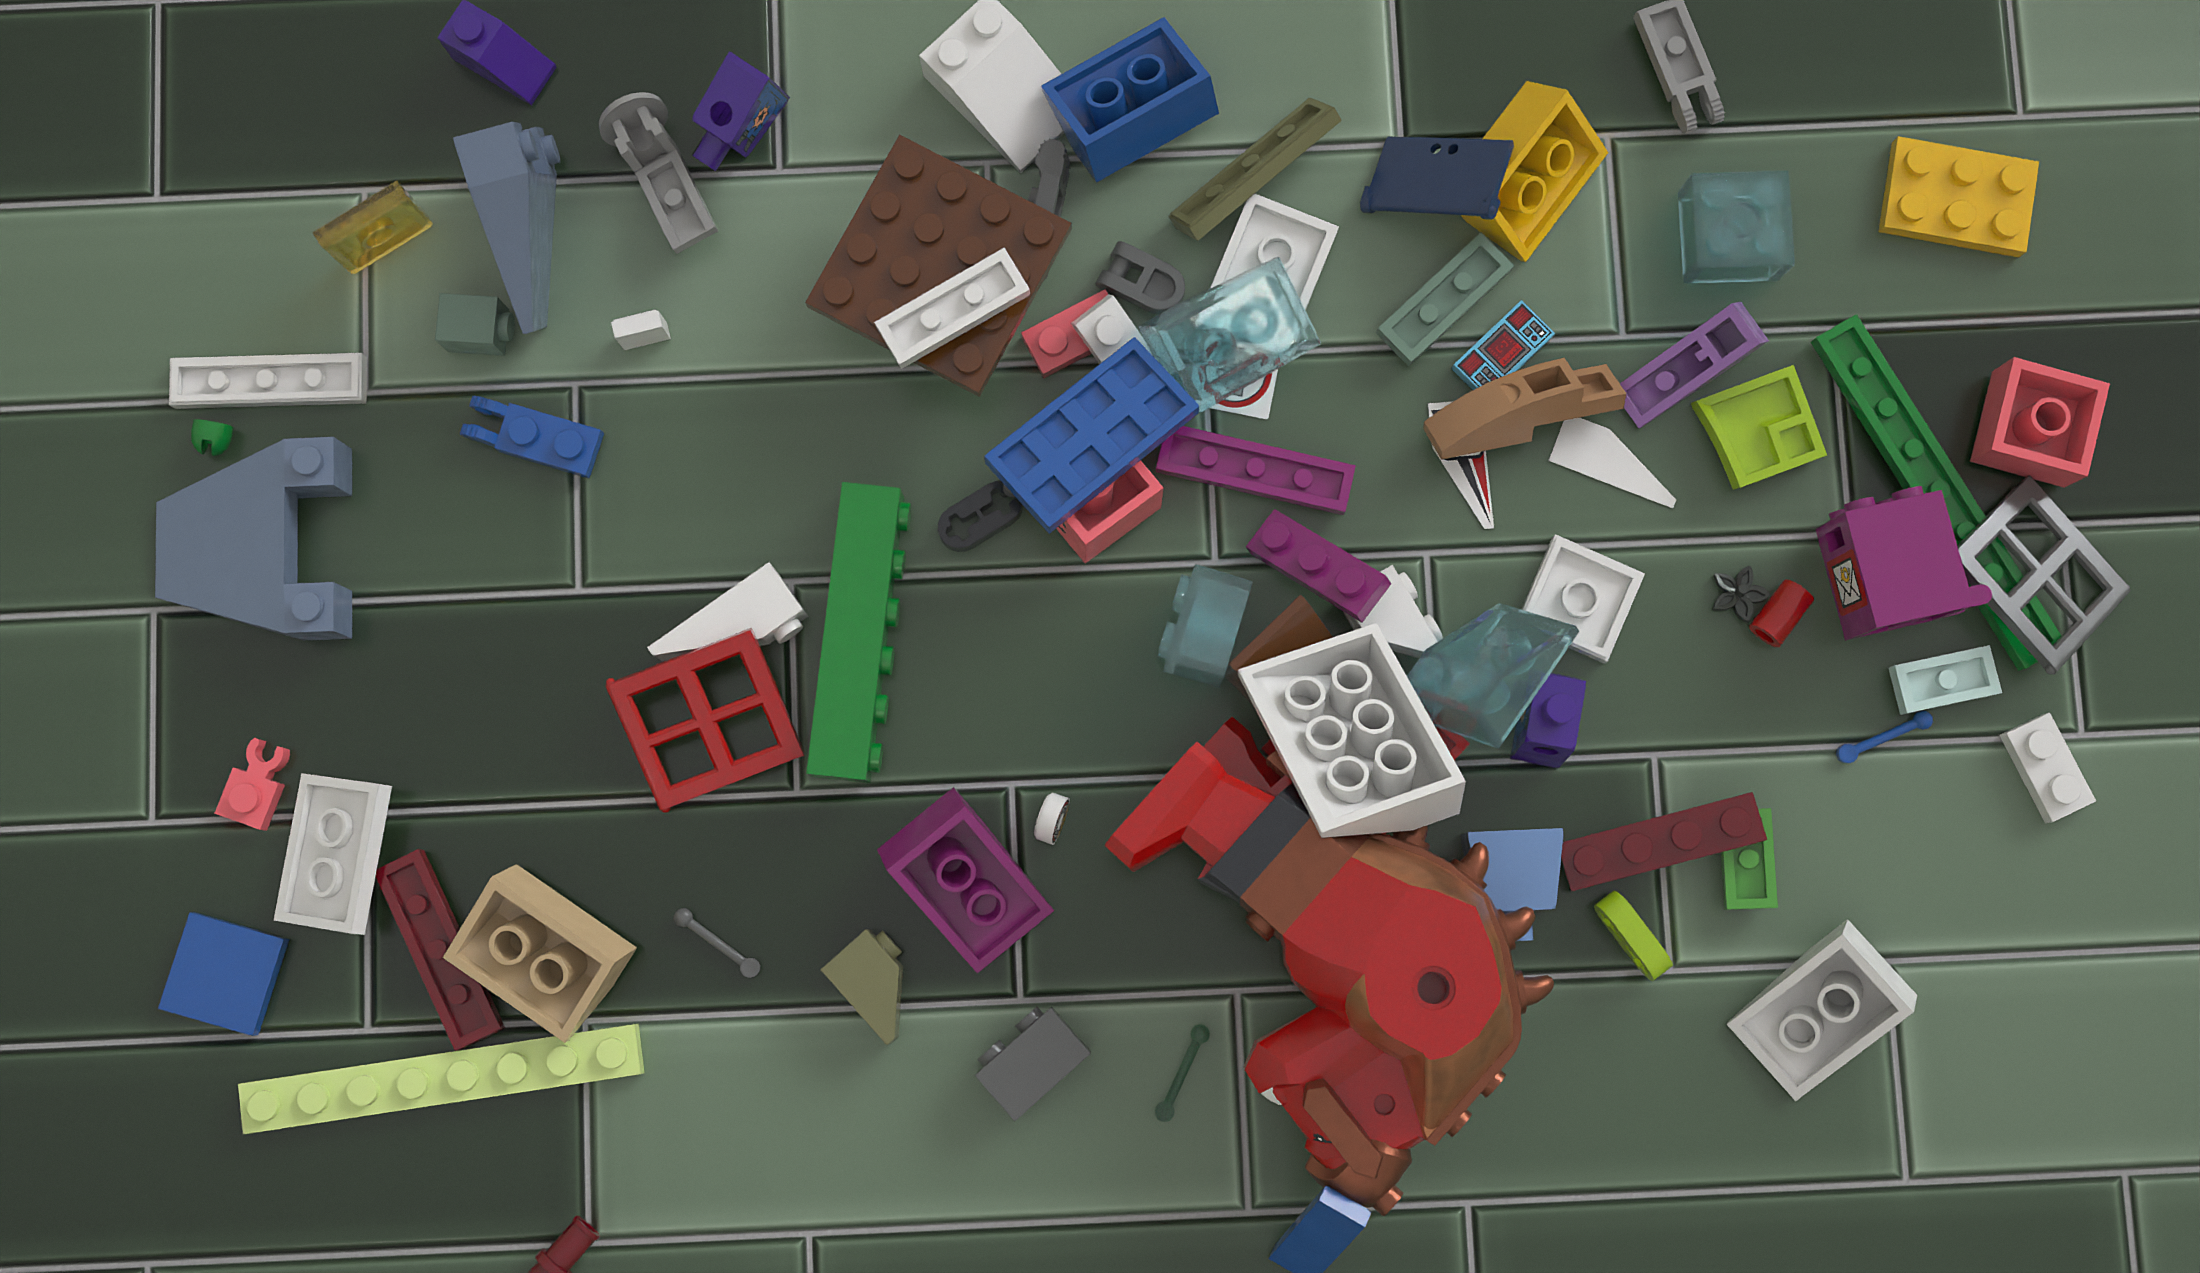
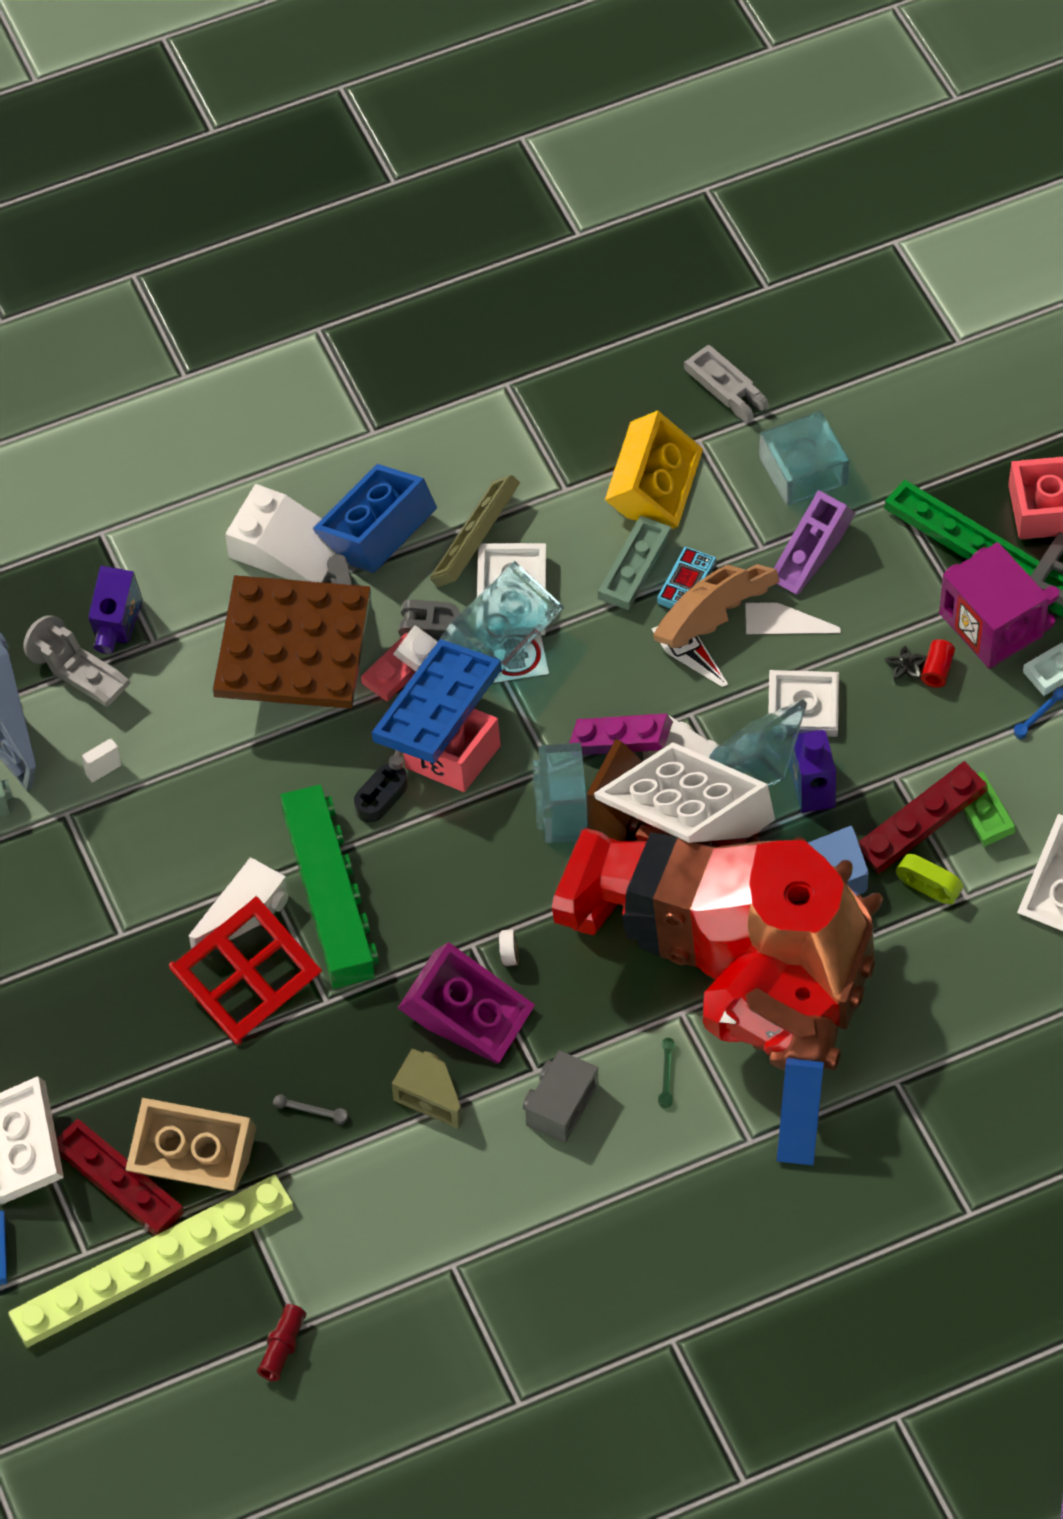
camera: 20 degrees left, 25 degrees down
blue hinge [460,395,604,478] -> none
white plate [874,248,1030,369] -> none
magenta plate [1156,426,1356,515] -> none
dark blue door [1360,136,1514,220] -> none
lime plate [1691,365,1827,490] -> none
yellow plate [1878,136,2039,258] -> none

